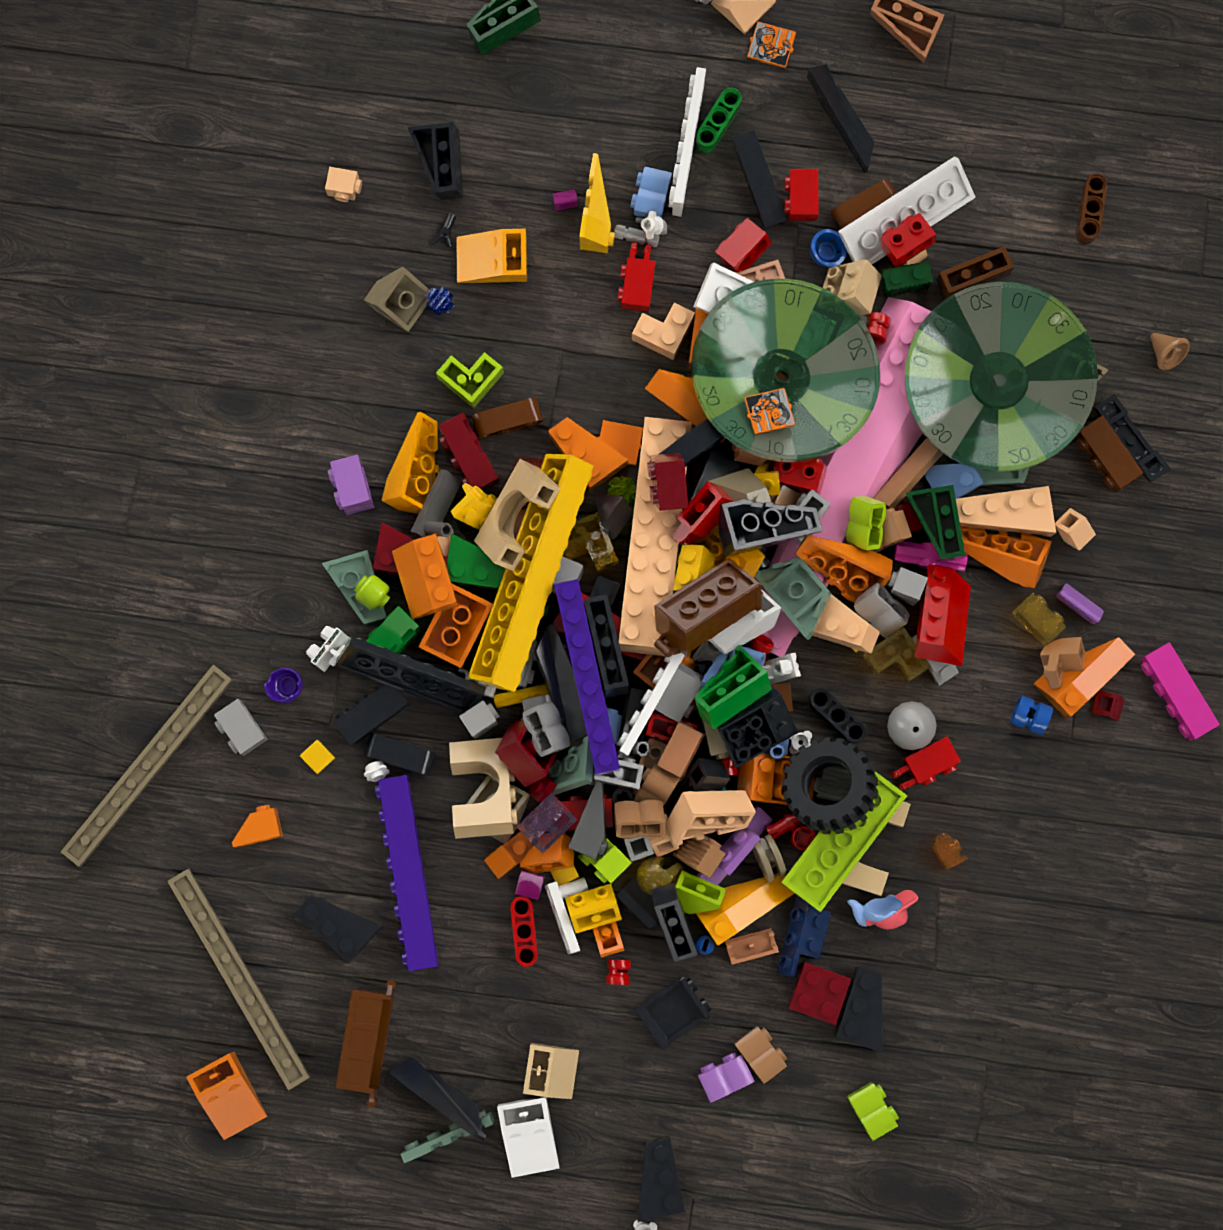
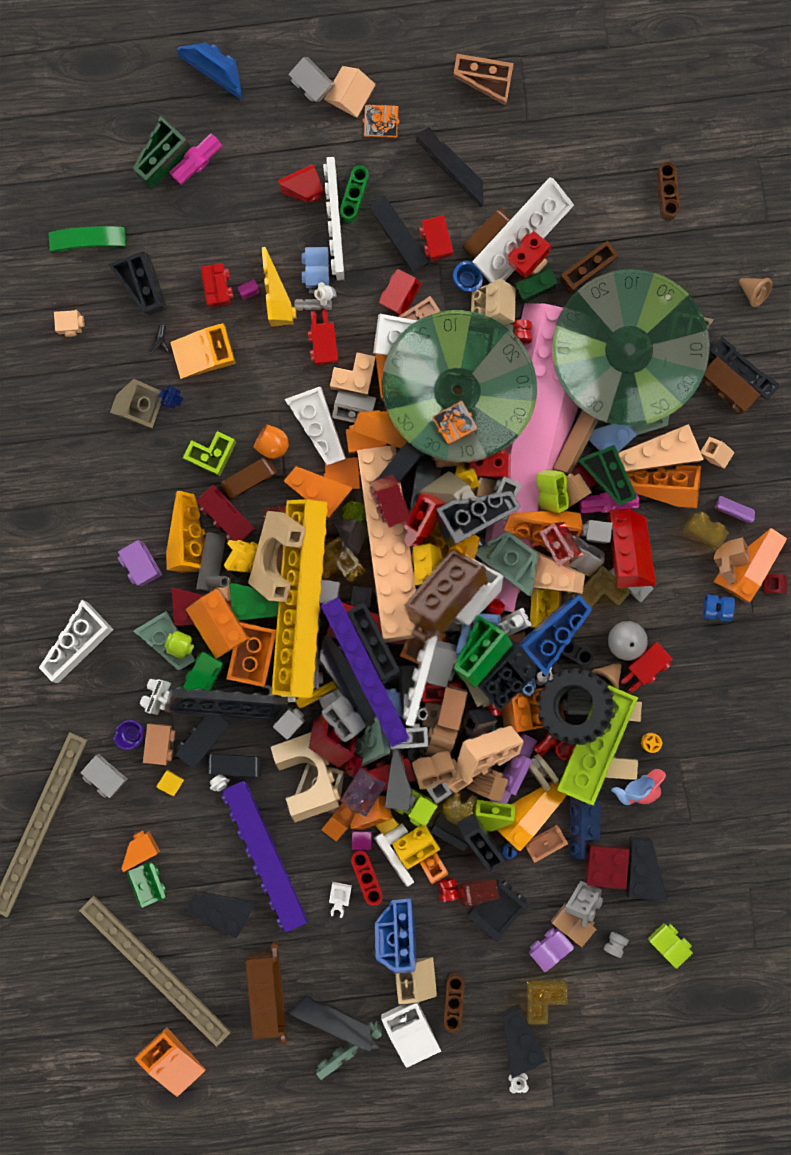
camera: 15 degrees left, 5 degrees up
clear orange brick [931,831,968,870] -> none
none -> white wedge [39,600,113,683]
none -> green slope [49,226,126,252]
none -> bracket [126,862,166,908]
none -> nougat brick [143,723,175,765]
none -> dark pink piece [170,134,223,185]
none -> red brick [201,263,233,308]
none -> orange helmet [253,424,289,459]
none -> red slope [278,164,324,203]
none -> white wing [285,387,346,465]
none -> white plate [329,882,352,918]
none -> light grey brick [332,389,376,423]
none -> orange slope [346,425,387,454]
none -> blue wedge [375,898,417,973]
none -> reddish brown beam [443,972,464,1033]
none -> clear red brick [457,879,500,906]
none -> blue wedge [518,593,592,675]
none -> clear yellow brick [526,980,567,1024]
none -> yellow bracket [530,589,561,628]
none -> clear red brick [540,522,583,567]
none -> light grey bracket [565,881,603,928]
none -> medium nougat hat [591,662,621,689]
none -> light grey wheel [604,932,629,958]
none -> light orange wheel [641,733,662,753]

